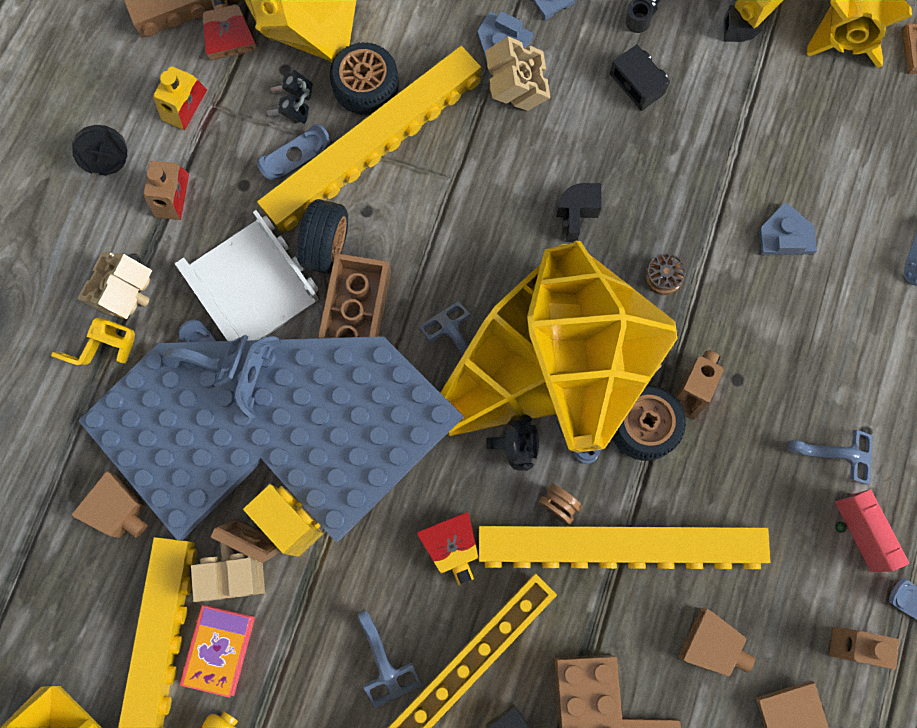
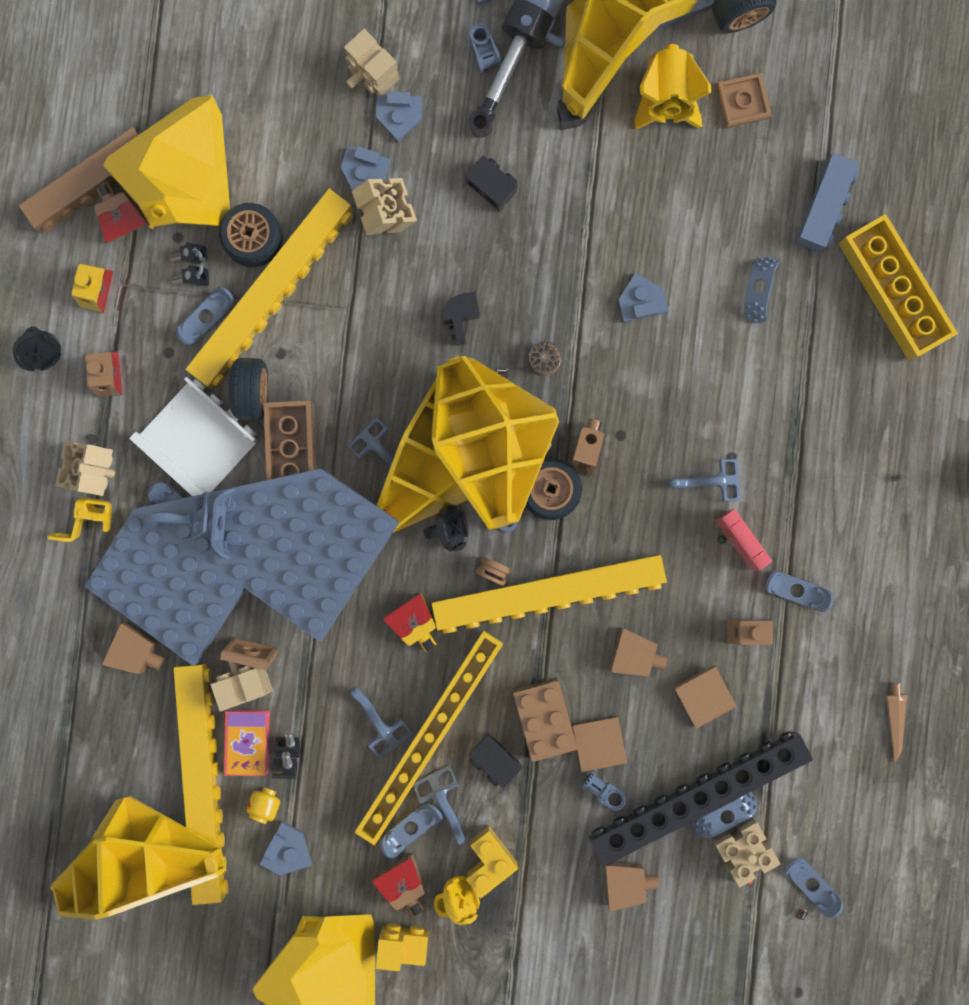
camera: 15 degrees left, 10 degrees up
yellow brick [243,484,324,557] -> none
none -> black piece [271,731,300,779]

